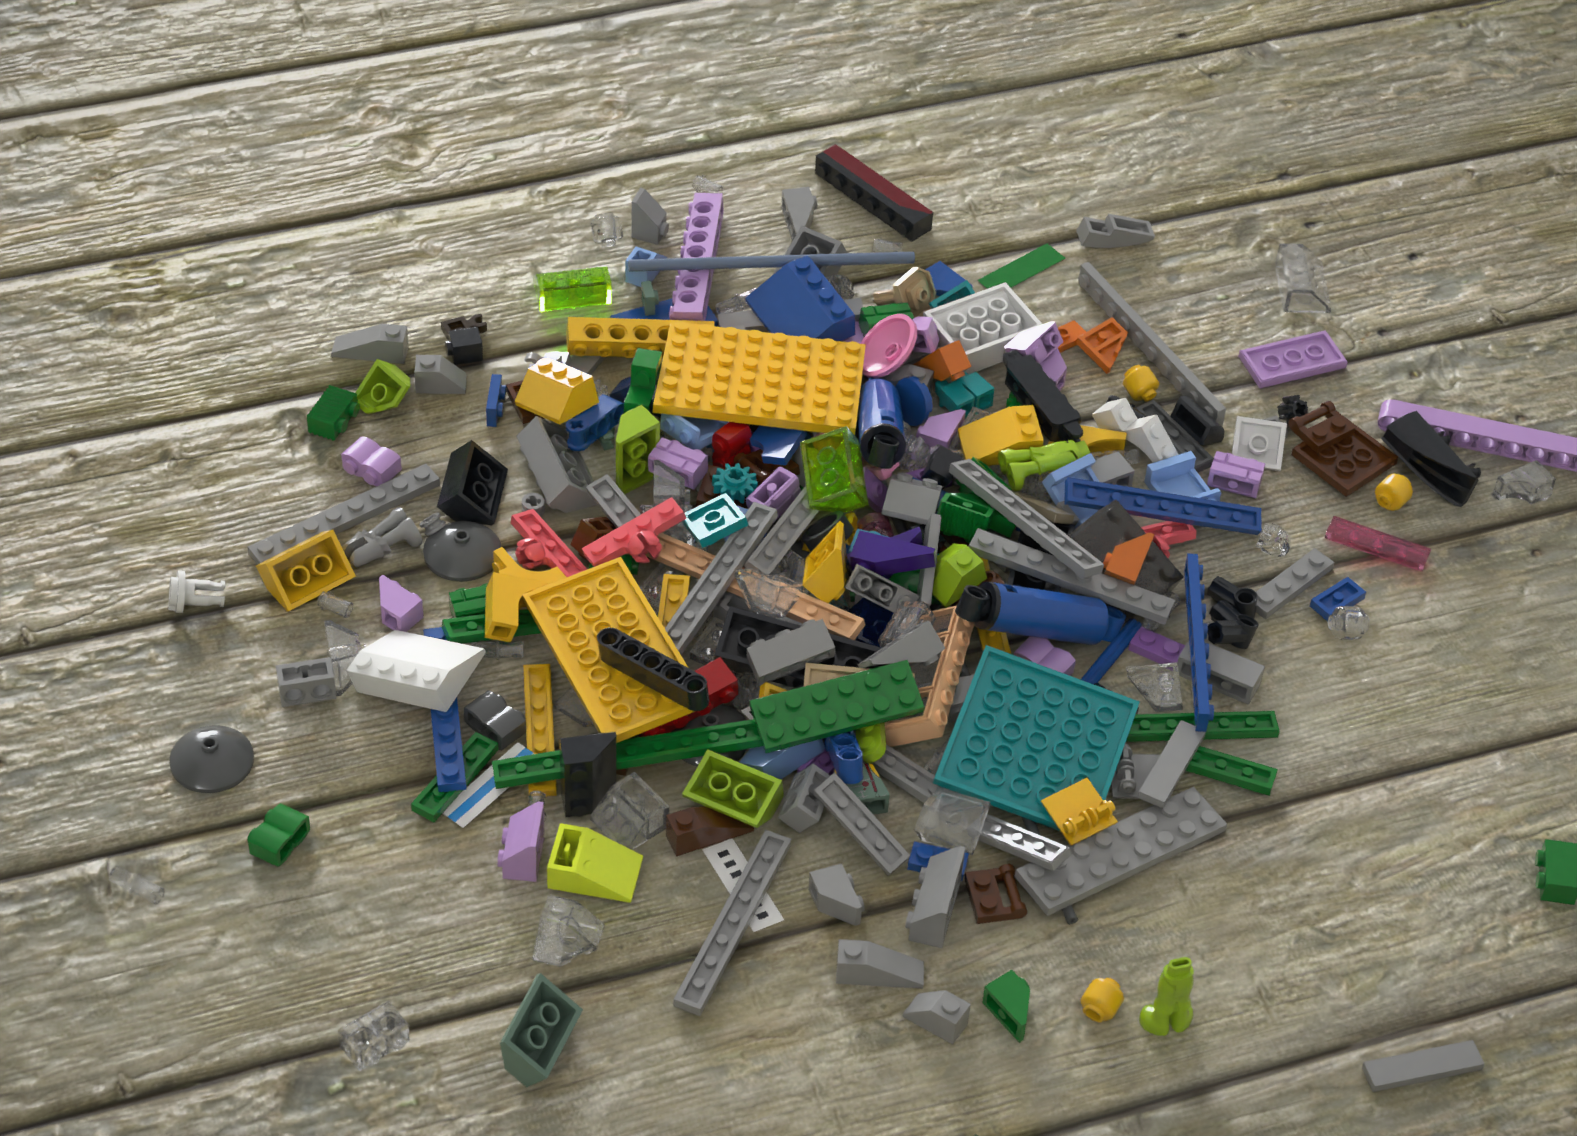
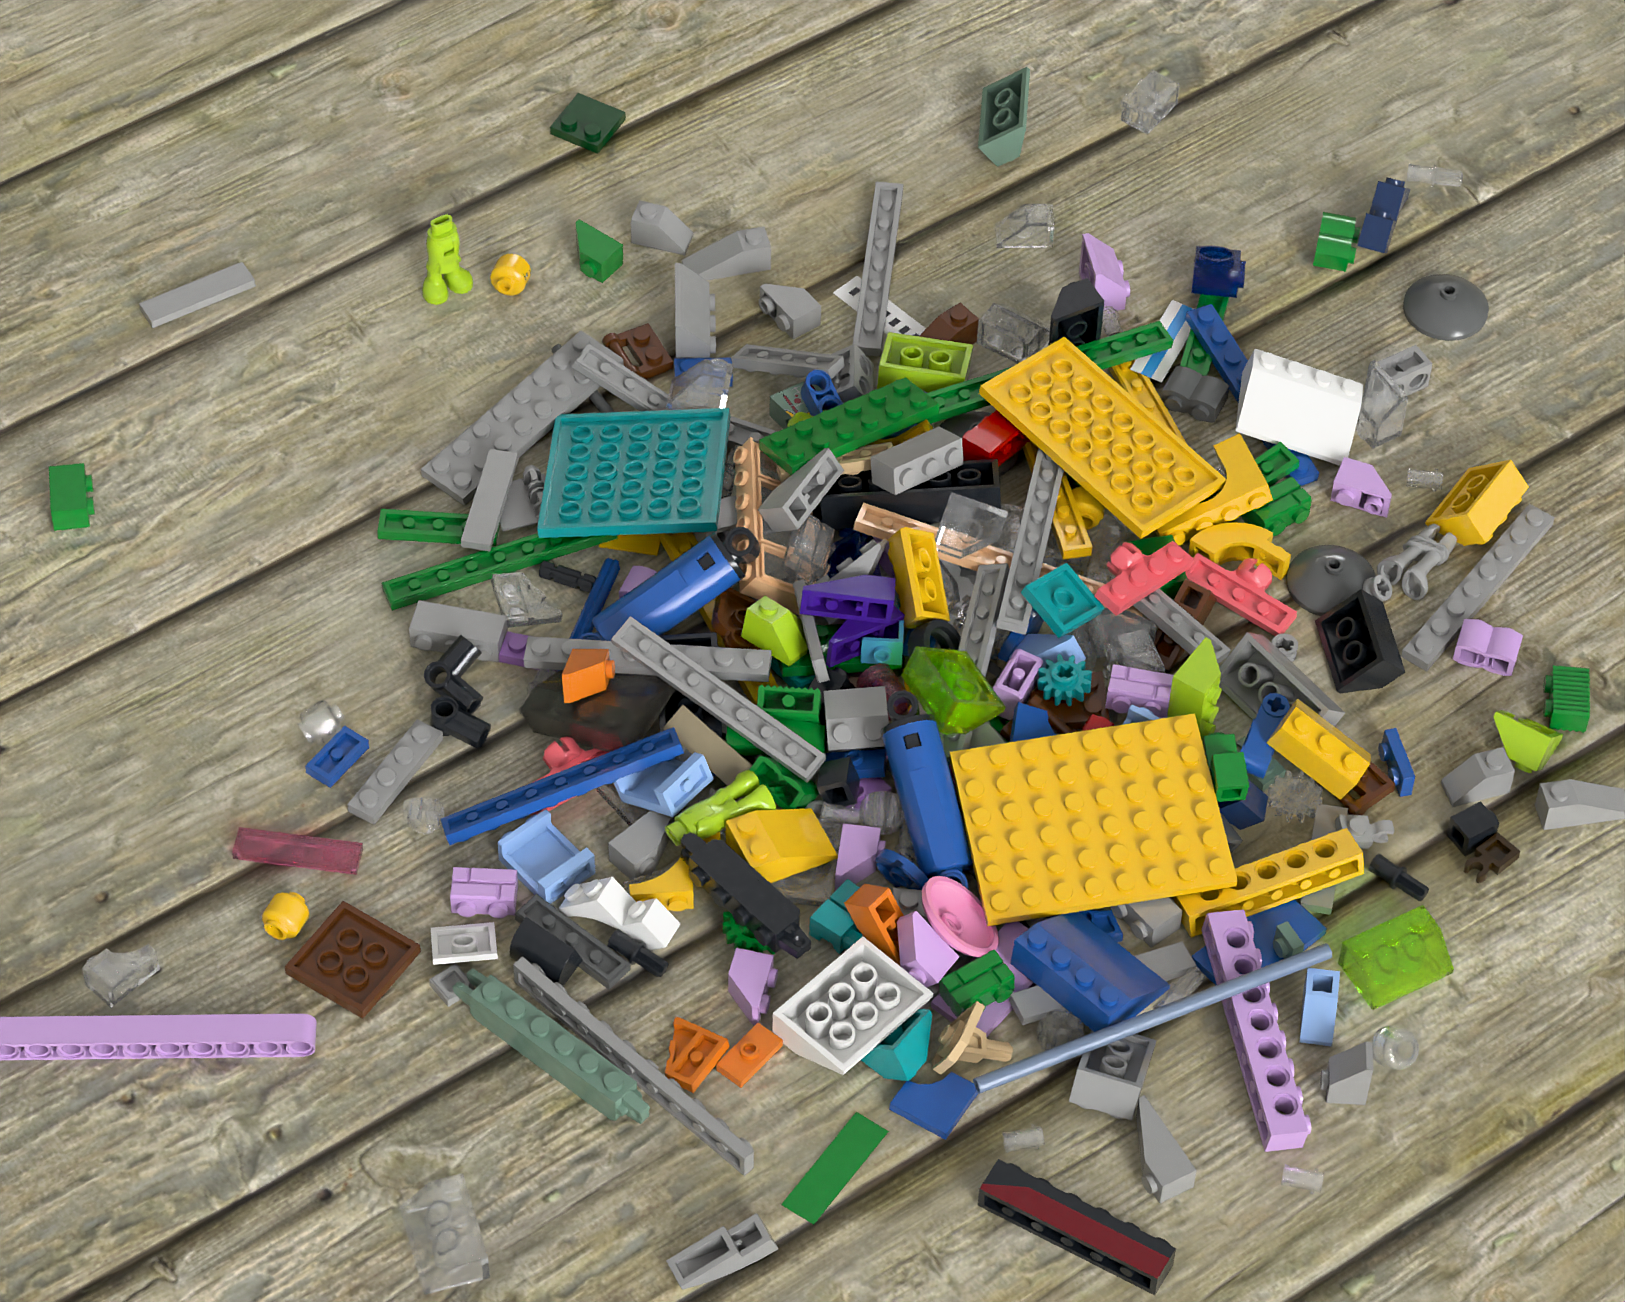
camera: 165 degrees right, 5 degrees up
white piece [168,570,225,613] -> none
neon yellow slope [547,823,643,903] -> none
black beam [597,628,710,711] -> none
lavender slope [1004,321,1063,363] -> none
yellow hinge [1041,778,1118,846] -> none
yellow head [1123,365,1160,402] -> none
blue plate [1184,553,1214,732] -> none
lavender tile [1238,330,1348,388] -> none
black gear [1277,395,1308,426] -> none
reddish brown plate [1288,400,1356,453] -> none
black piece [1381,411,1481,507] -> none
none -> sand green hinge [452,968,650,1124]
none -> clear blue brick [1191,245,1246,298]
none -> dark blue arch [1357,177,1410,253]
none -> black axle [1368,854,1429,901]

